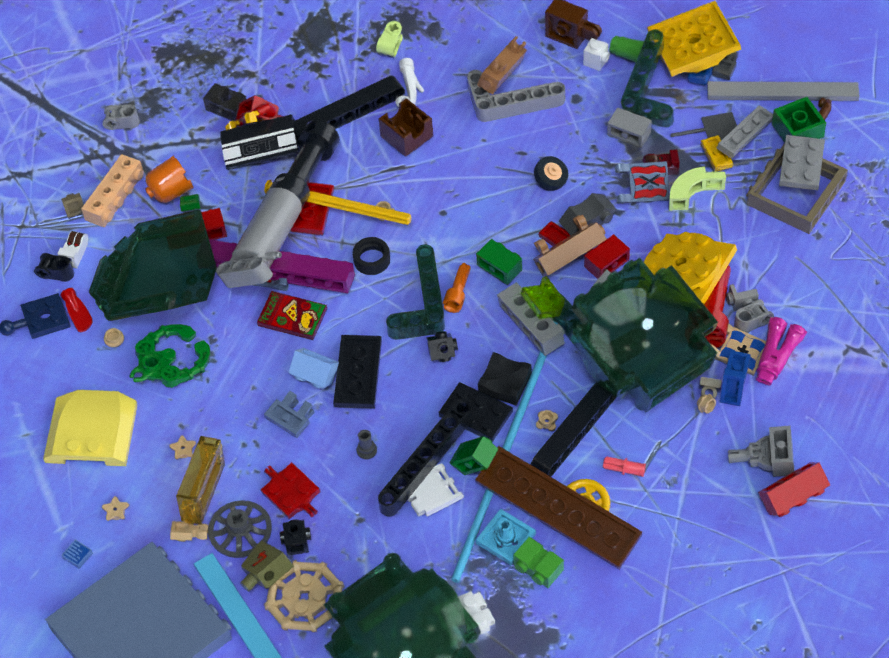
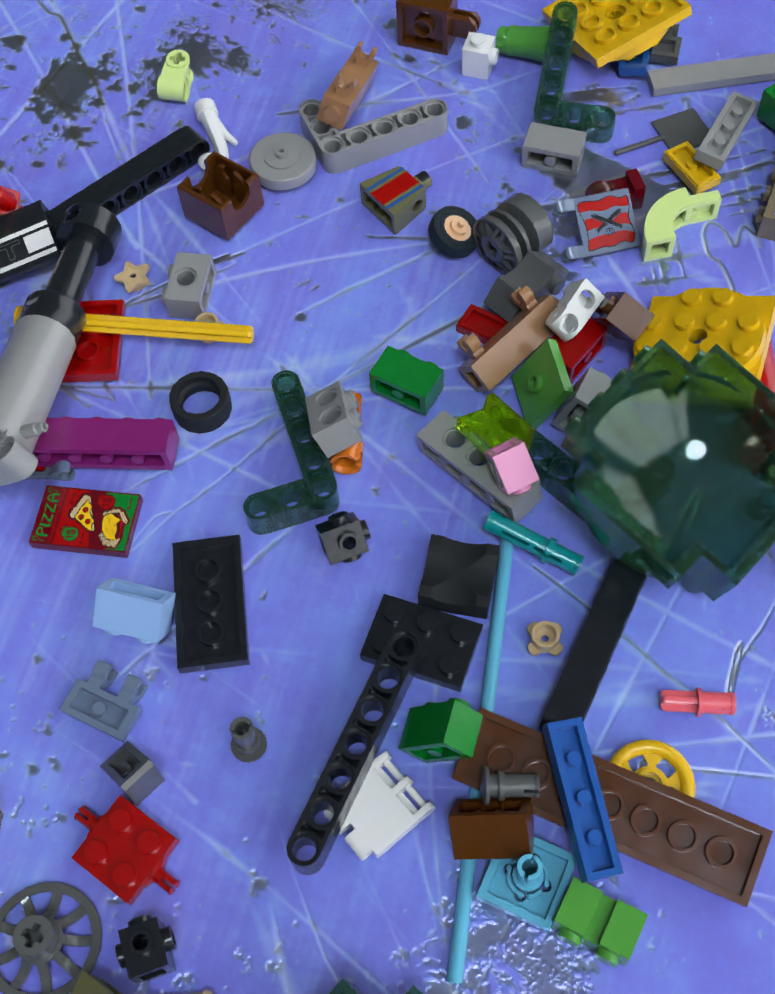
camera: 10 degrees left, 5 degrees up
none -> dark grey slope [100,741,165,806]
none -> tan plate [114,261,151,293]
none -> light grey brick [161,252,217,320]
none -> light grey wheel [249,132,317,190]
none -> light grey brick [305,381,363,458]
none -> olive torso [360,166,432,235]
none -> reddish brown brick [448,797,534,860]
none -> dark grey wheel [473,193,553,274]
none -> dark grey pin [480,766,540,805]
none -> teal pin [482,509,584,576]
none -> bright pink brick [484,437,540,495]
none -> bright green plate [512,338,574,429]
none -> blue plate [541,717,624,883]
none -> white leg [546,278,605,342]
none -> brick [591,292,655,342]

